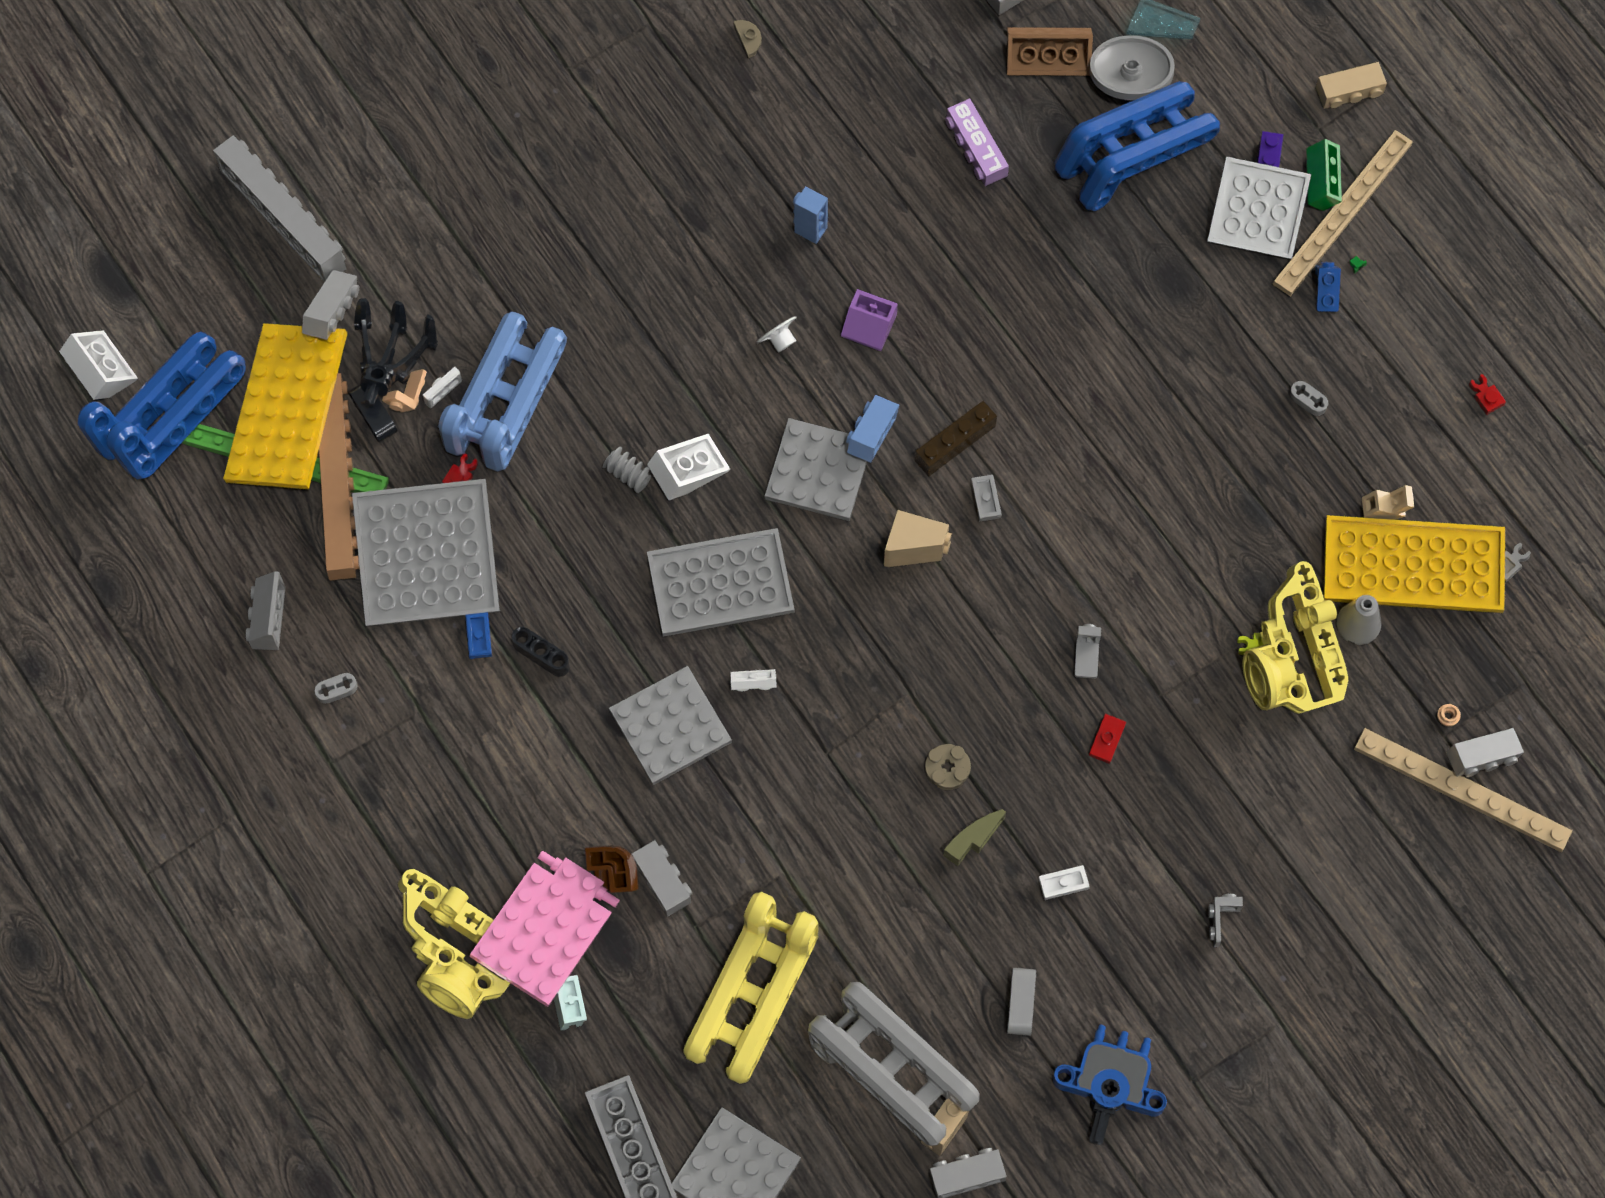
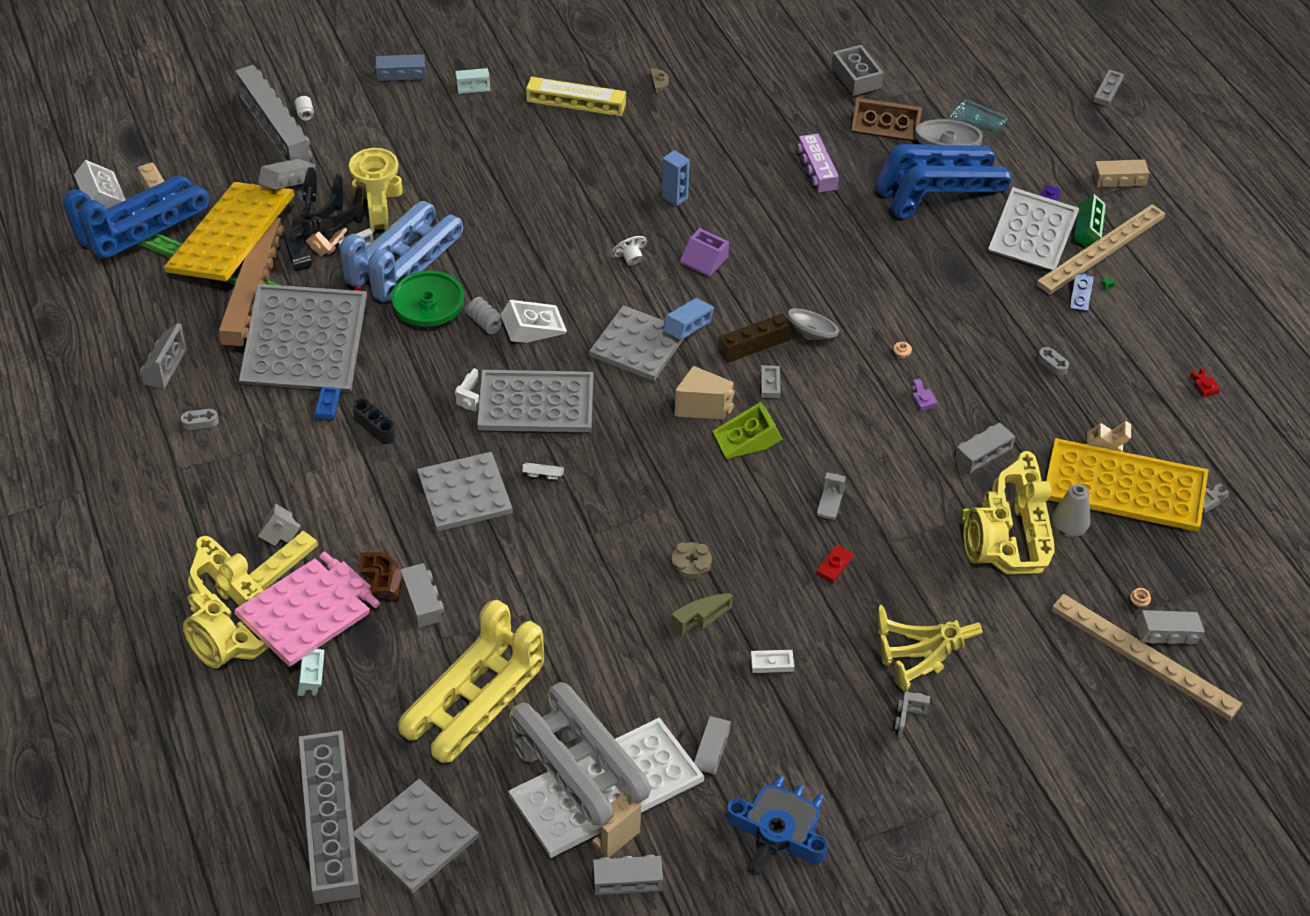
camera: 10 degrees right, 20 degrees down
none -> tan brick [138,163,164,190]
none -> light yellow plate [249,531,318,590]
none -> light grey brick [258,504,300,546]
none -> white brick [295,96,314,120]
none -> light yellow piece [349,148,403,232]
none -> sand blue brick [376,54,426,81]
none -> green dish [392,271,464,327]
none -> white bracket [455,368,479,412]
none -> light aqua hinge [456,68,490,94]
none -> white plate [508,718,704,858]
none -> light yellow brick [526,77,626,116]
none -> lime slope [713,402,783,459]
none -> light grey dish [787,308,839,340]
none -> light yellow piece [878,605,983,692]
none -> light nougat plate [893,342,912,359]
none -> medium lavender plate [911,378,938,412]
none -> light grey brick [955,423,1015,473]

